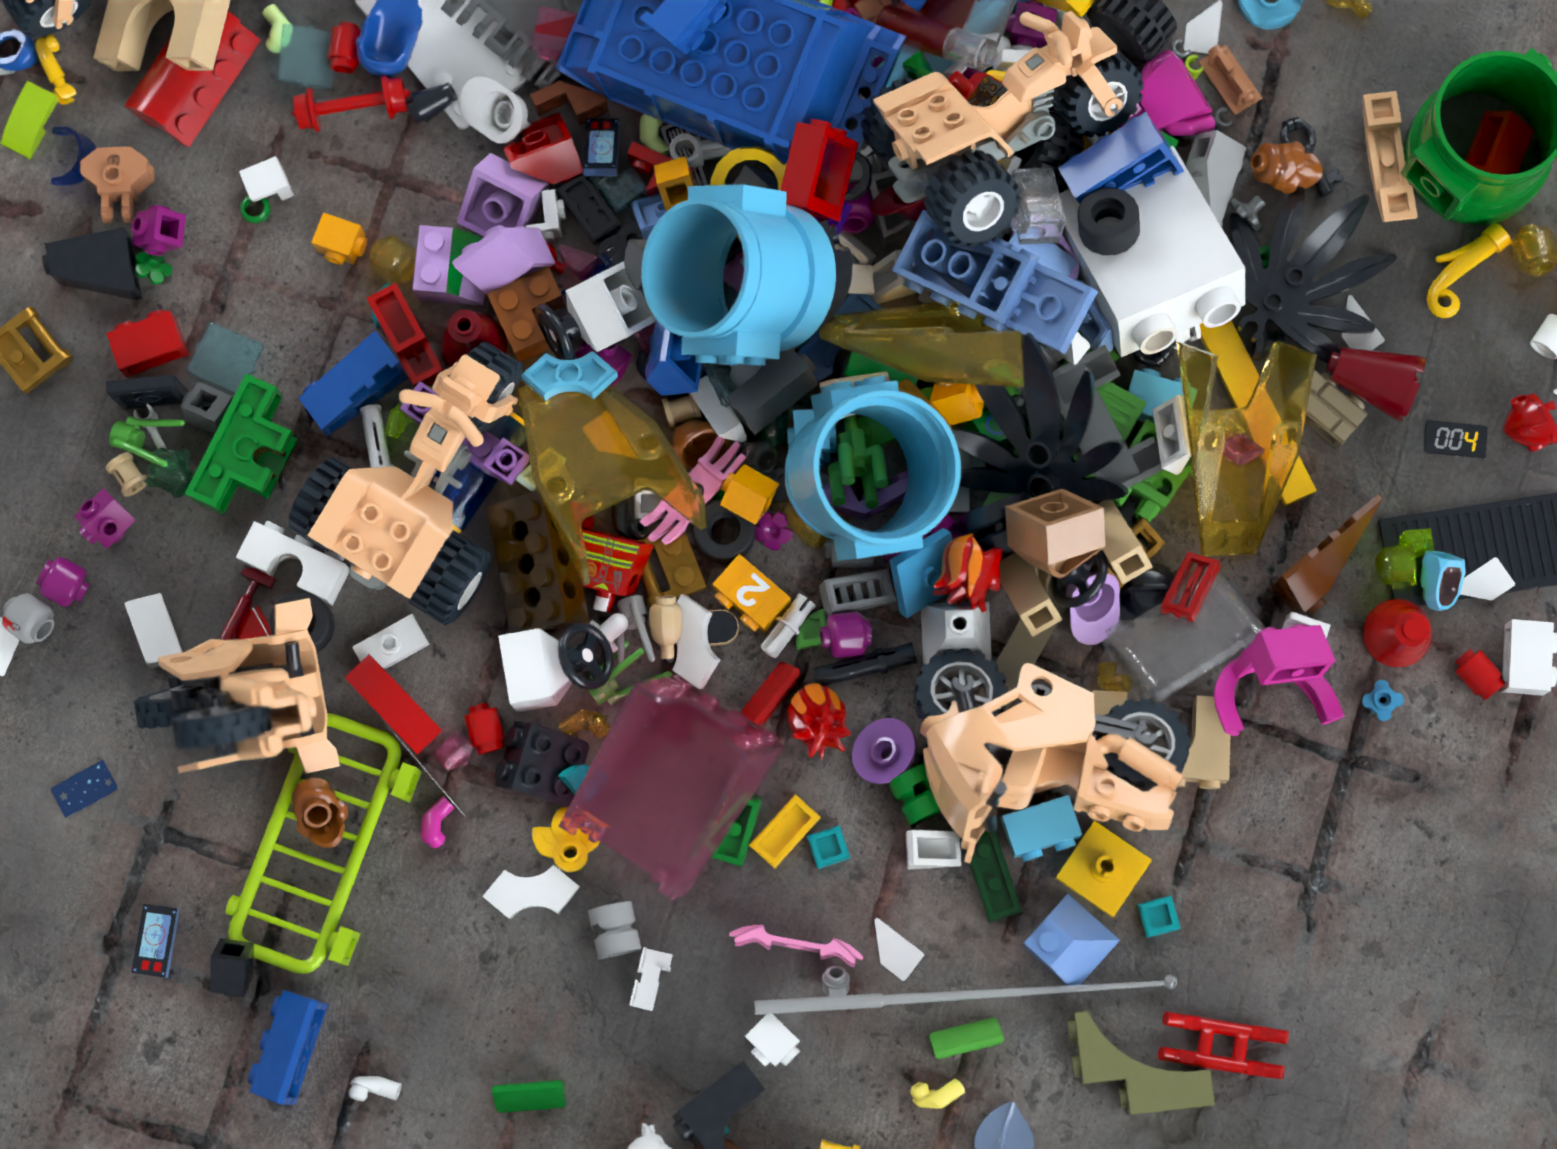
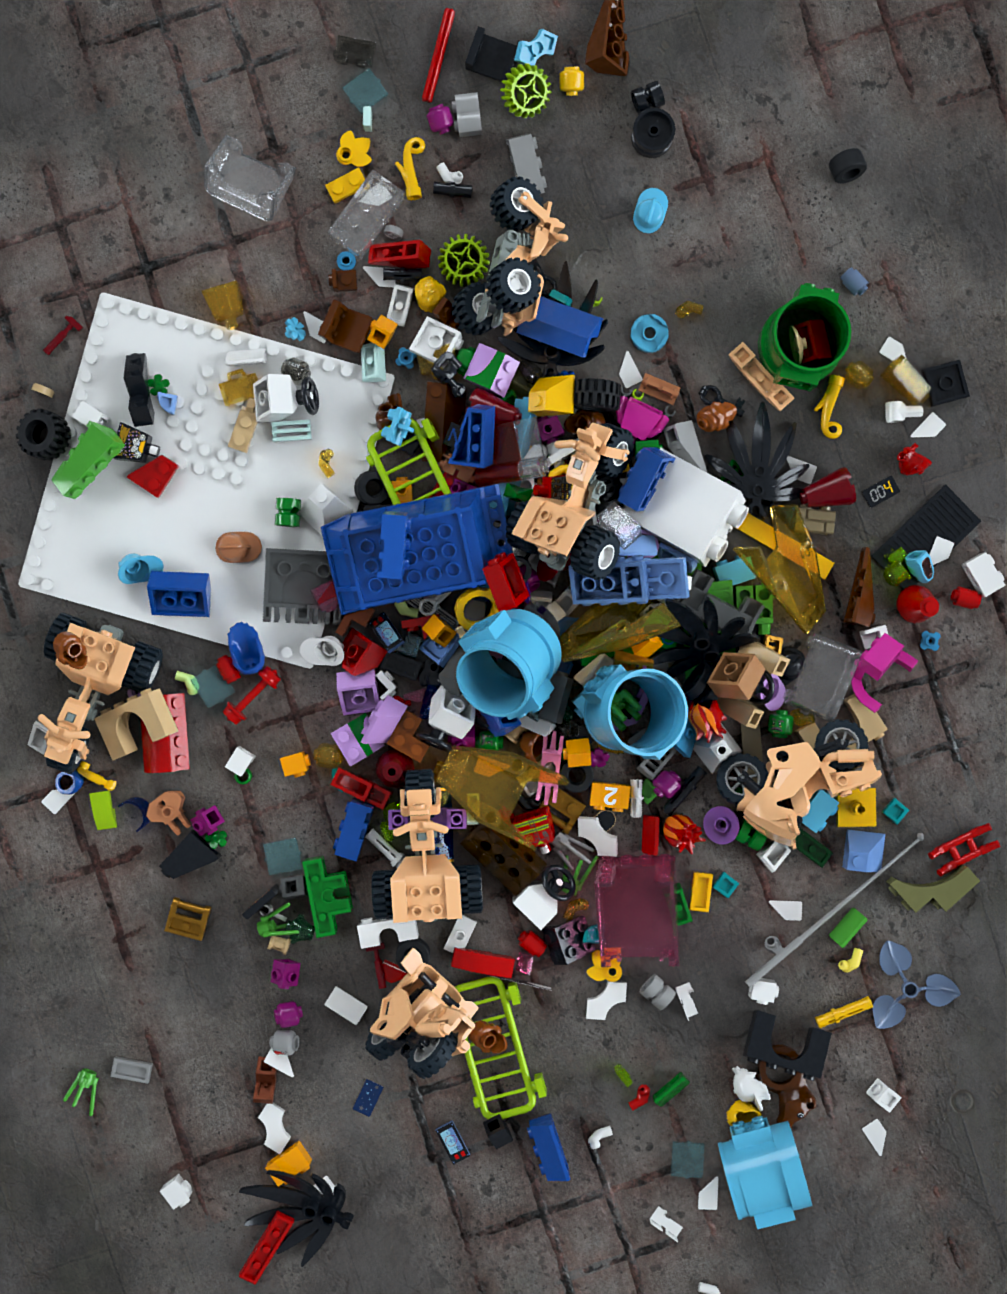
camera: 40 degrees left, 10 degrees up
red brick [106,310,189,378] -> none
black cone [406,82,458,124] -> none
dark pink arm [420,796,455,848] -> none
medium azure tile [521,351,618,401] -> none
white piece [590,613,628,653] -> none
tan plant [649,595,682,659] -> none
bright pink piece [729,925,863,968] -> none
black tyre [1077,188,1140,255] -> none
white slope [1152,395,1191,475] -> none
red tile [1160,552,1221,622] -> none
clear pink slope [1216,433,1265,467] -> none
dark grey plant [1229,195,1266,233] -> none
none -> green head [475,731,503,756]
none -> clear neon green tile [614,1064,633,1087]
none -> red arm [628,1084,650,1111]
none -> green head [768,710,794,738]
none -> tan dish [789,326,807,365]

